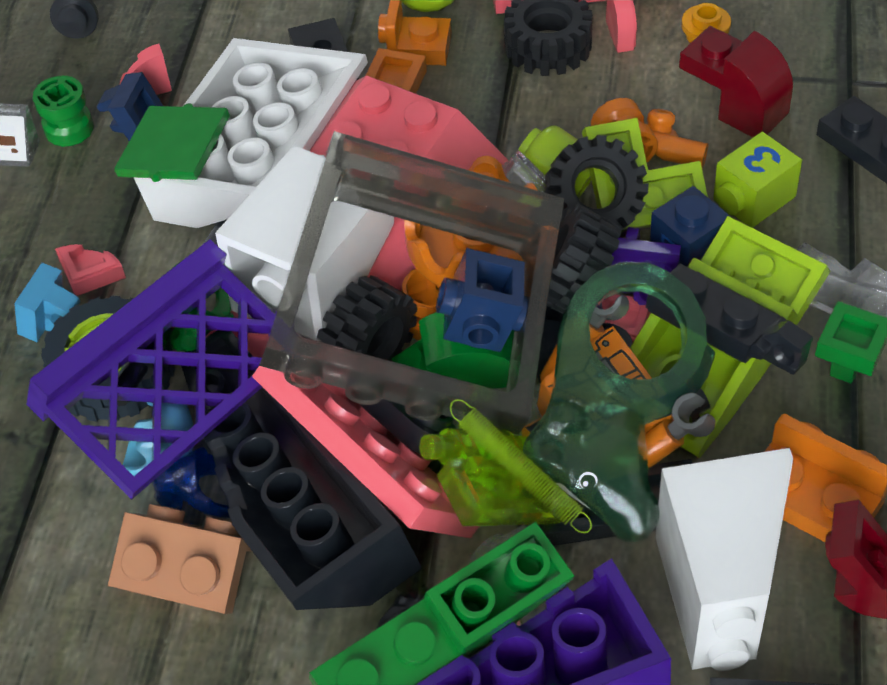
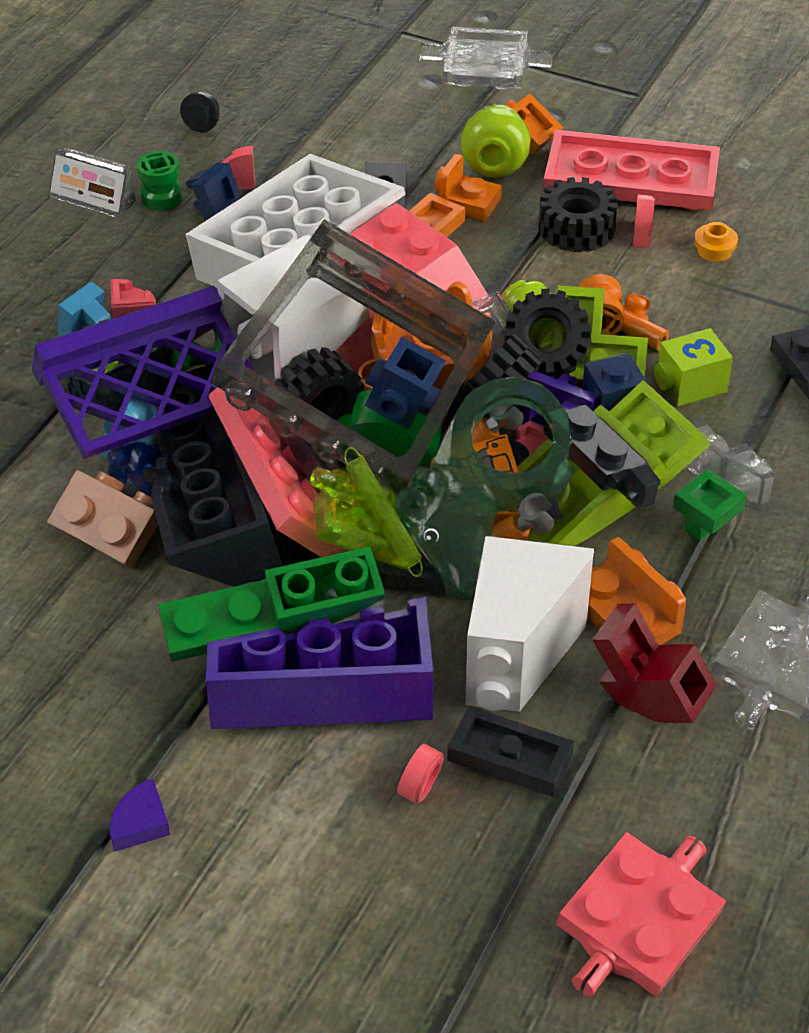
camera: 15 degrees right, 5 degrees down
green piece [114,103,230,182] -> none
dark red brick [679,26,793,137] -> none

